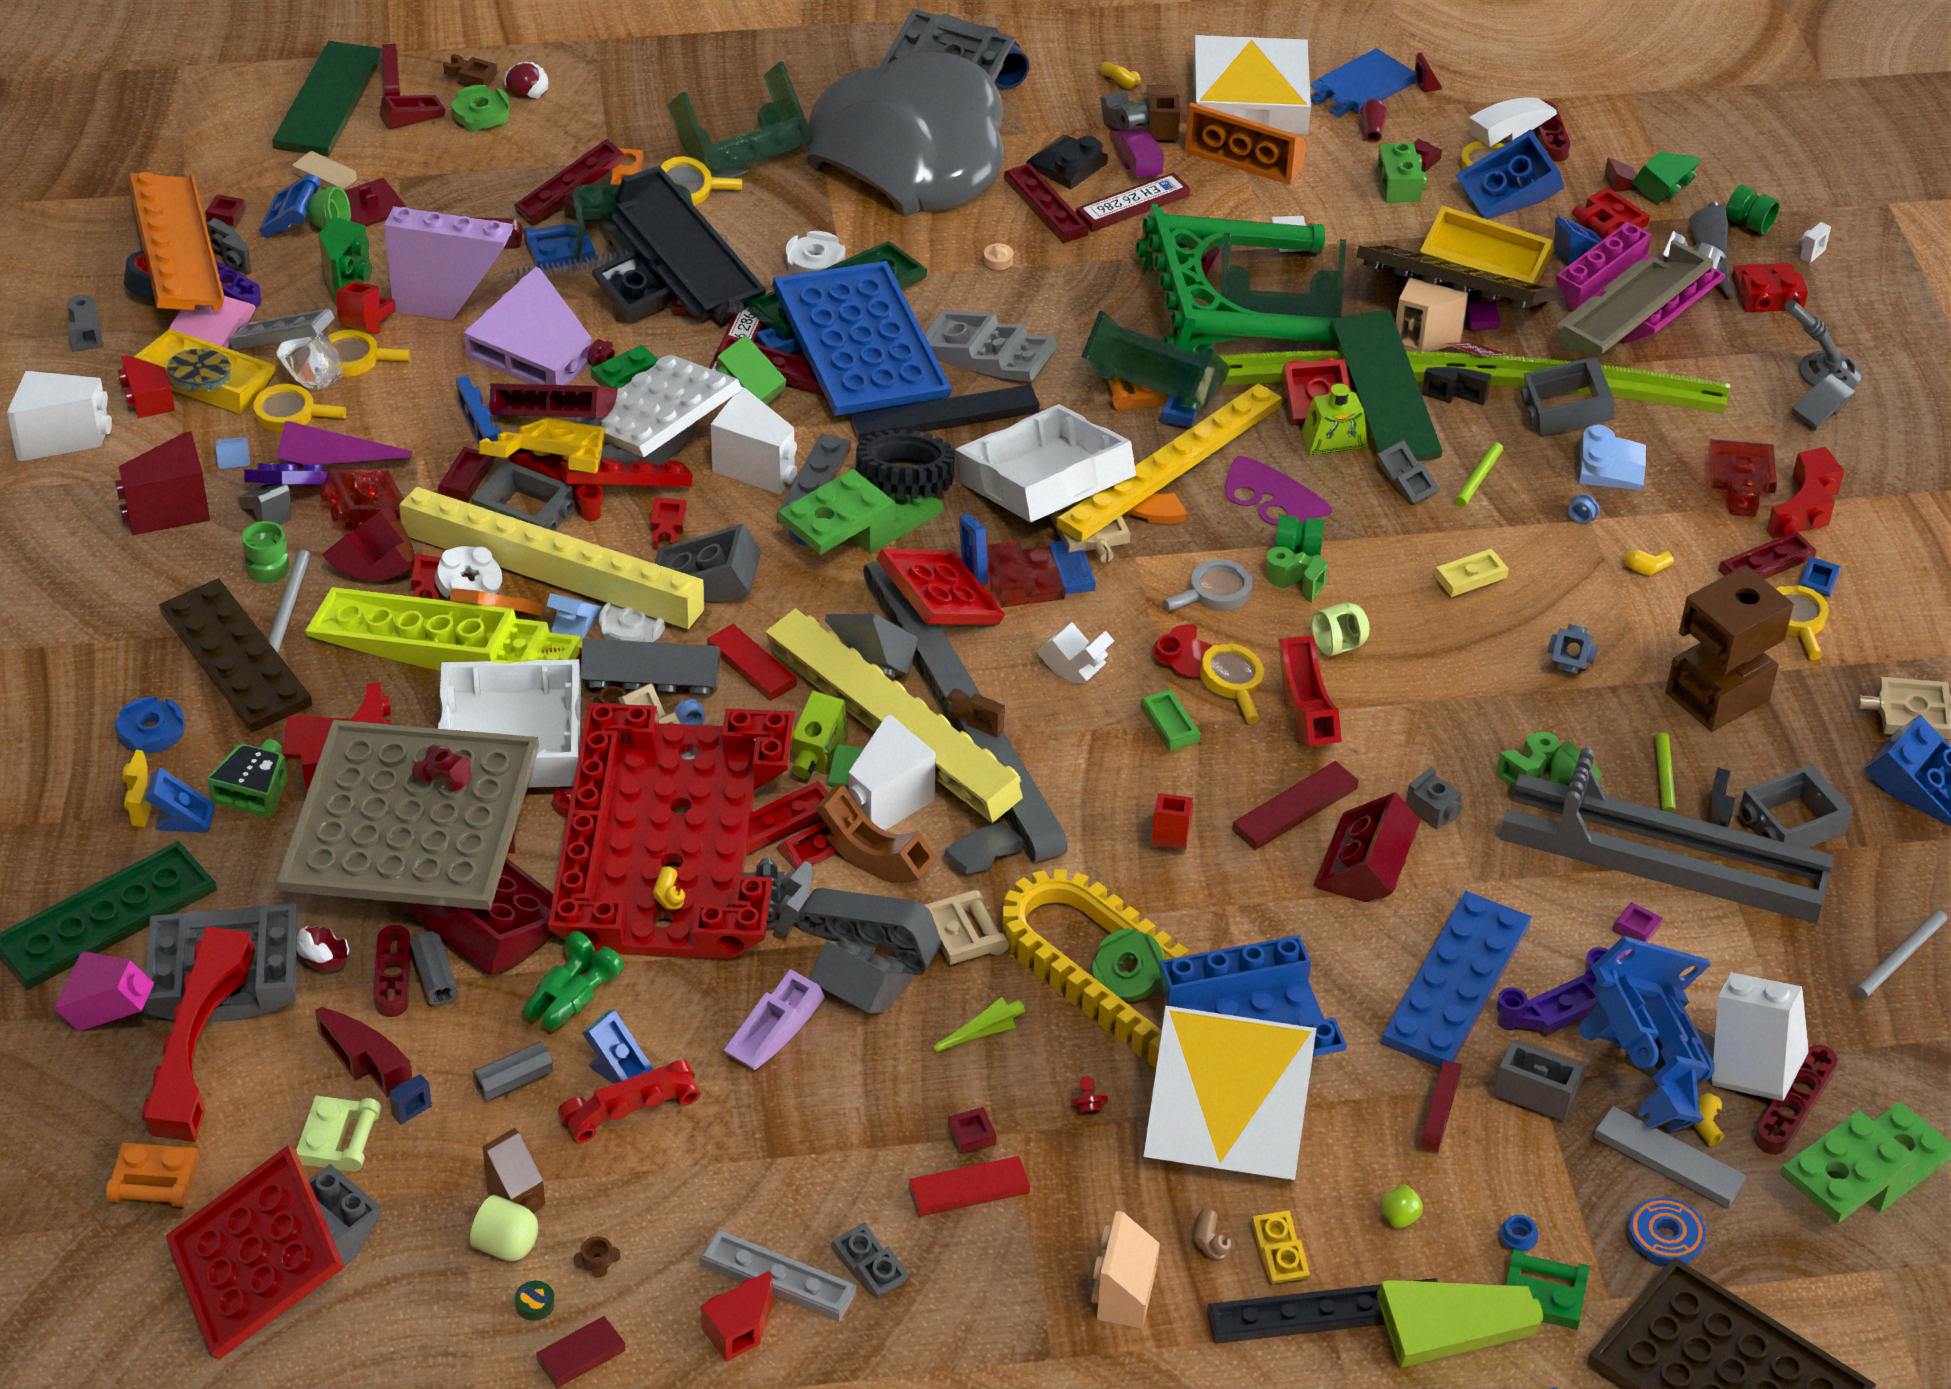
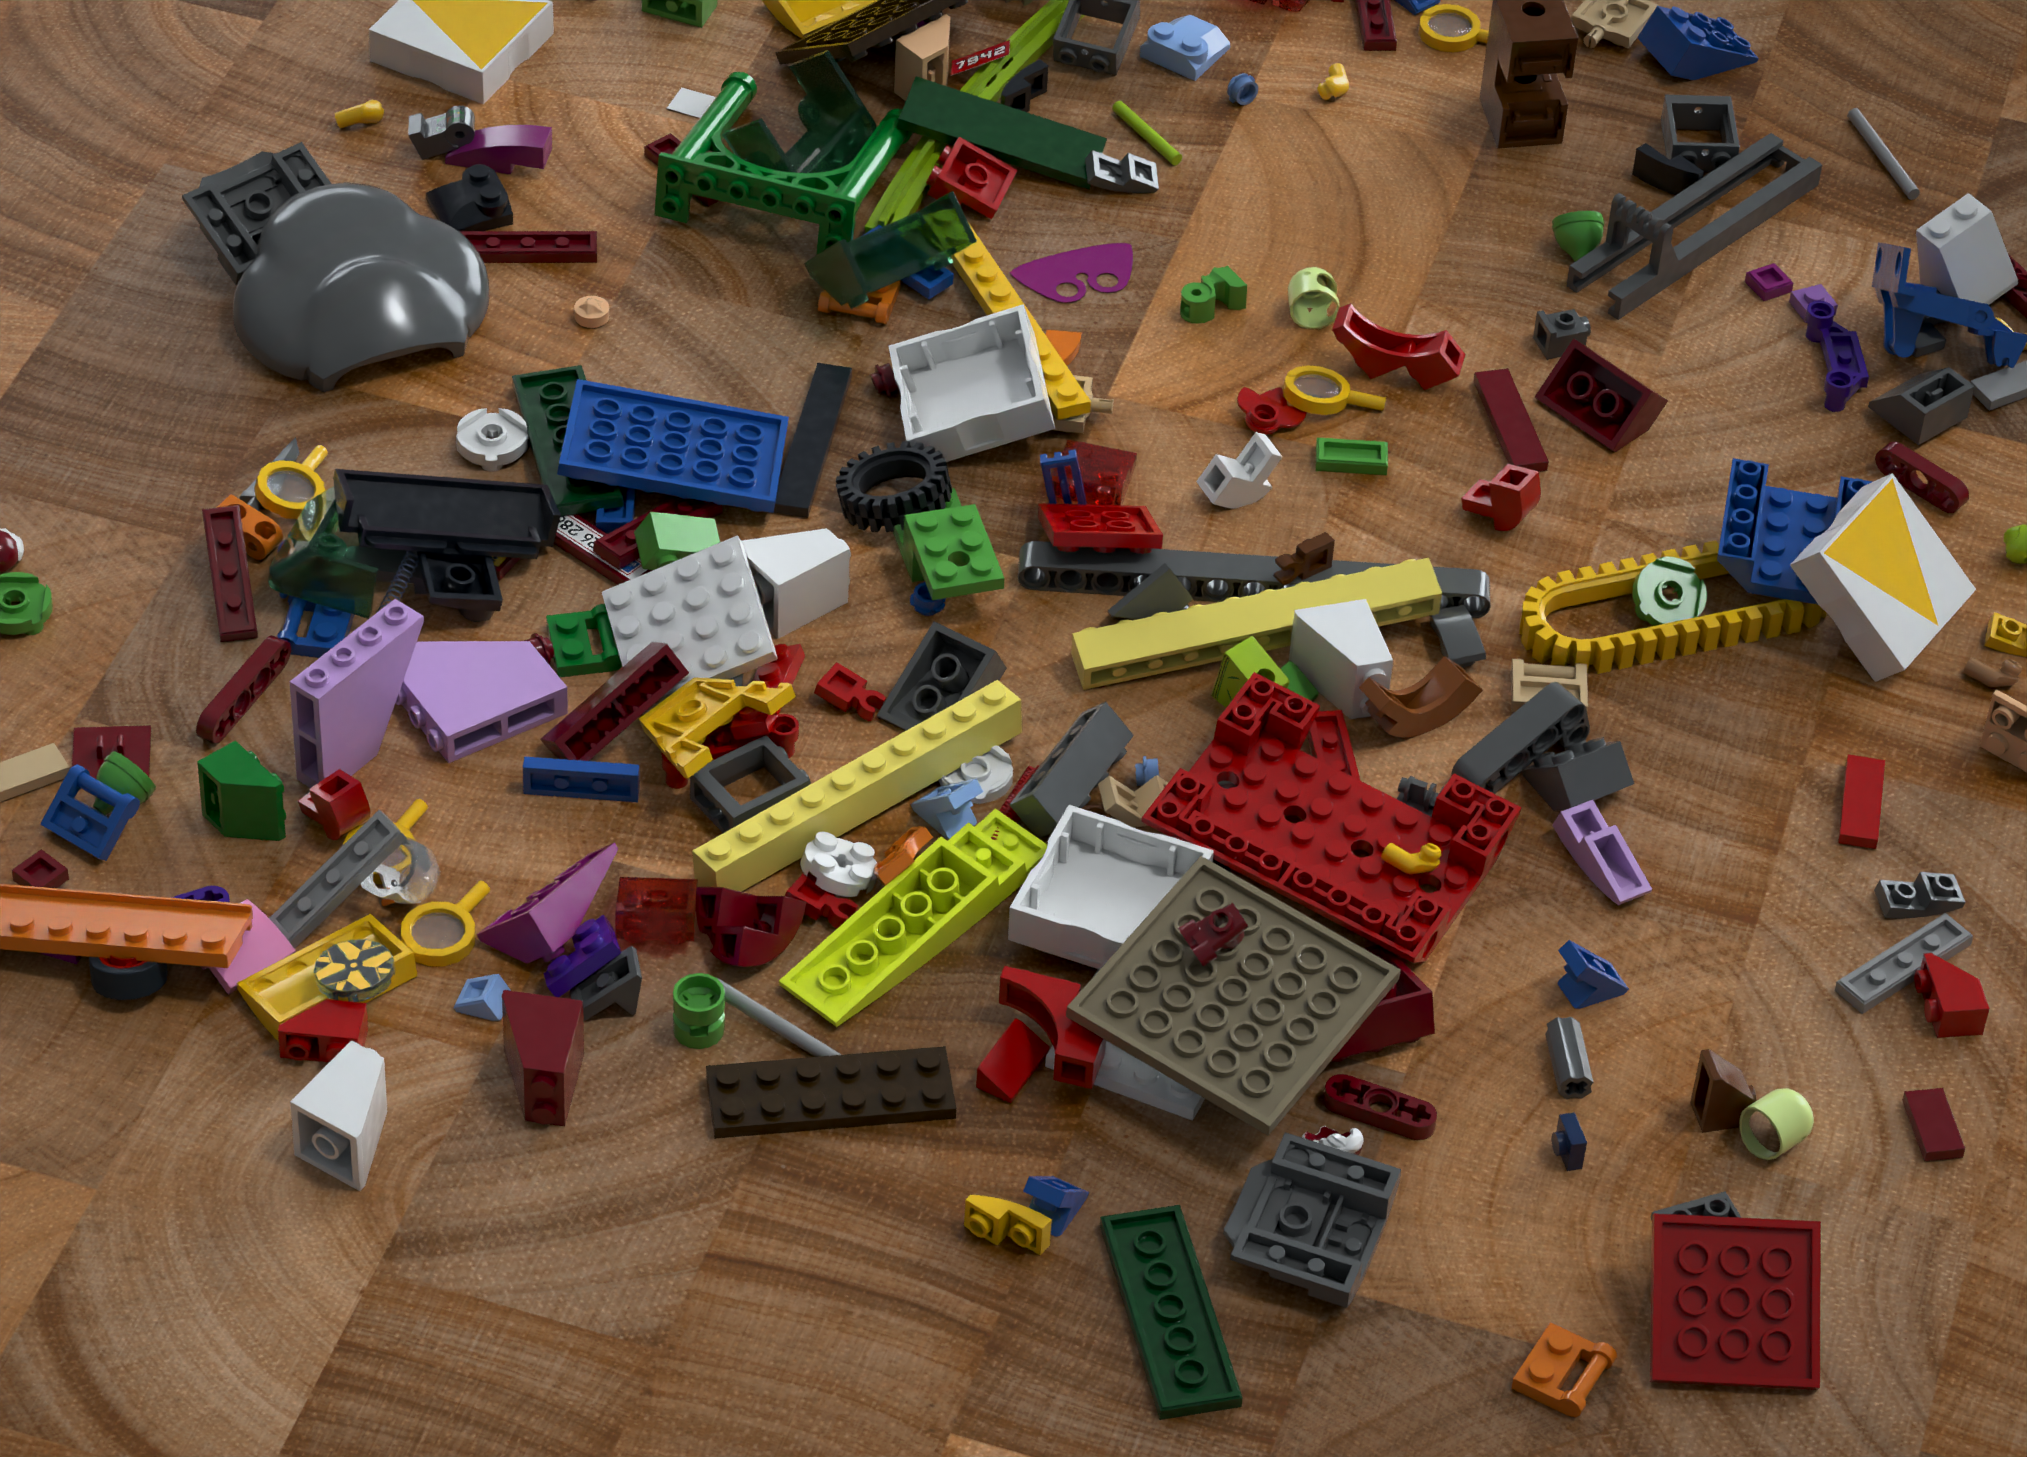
camera: 65 degrees left, 0 degrees up
dark pink slope [54,952,154,1032] -> none
dark grey leg [67,295,104,352] -> none
blue tile [115,697,186,753] -> none
red arch [142,927,255,1142] -> none
dark grey slope [207,218,251,275] -> none
torso [207,739,288,819] -> none
yellowish green plate [296,1096,382,1172] -> none
dark red slope [315,1007,412,1098] -> none
dark grey axle [410,931,458,1007] -> none
dark red tile [438,447,494,503] -> none
dark green tile [515,1280,555,1321] -> none
green piece [522,931,624,1032] -> none
red plate [557,1060,701,1143] -> none
reddish brown plate [574,1236,621,1277] -> none
clear green windscreen [666,61,810,174] -> none
red tile [707,624,797,701] -> none
dark grey slope [775,861,812,936] -> none
red slope [776,820,838,871] -> none
dark grey plate [777,433,851,524] -> none
light grey slope [924,311,1058,382] -> none
lime piece [933,997,1025,1052] -> none
dark red plate [948,1107,997,1154] -> none
blue tile [1048,541,1096,595] -> none
red plate [1071,1076,1108,1114] -> none
tile [1076,172,1190,232] -> none
reddish brown slope [1147,85,1180,141] -> none
light grey piece [1163,559,1252,612] -> none
orange slope [1185,102,1306,185] -> none
green wheel [1276,515,1325,556] -> none
lime torso [1301,384,1367,456] -> none
blue plate [1381,891,1532,1068] -> none
light yellow plate [1435,548,1509,597] -> none
bright green leg [1496,731,1560,788] -> none
sand blue brick [1548,624,1598,674] -> none
lime bar [1655,732,1676,814] -> none

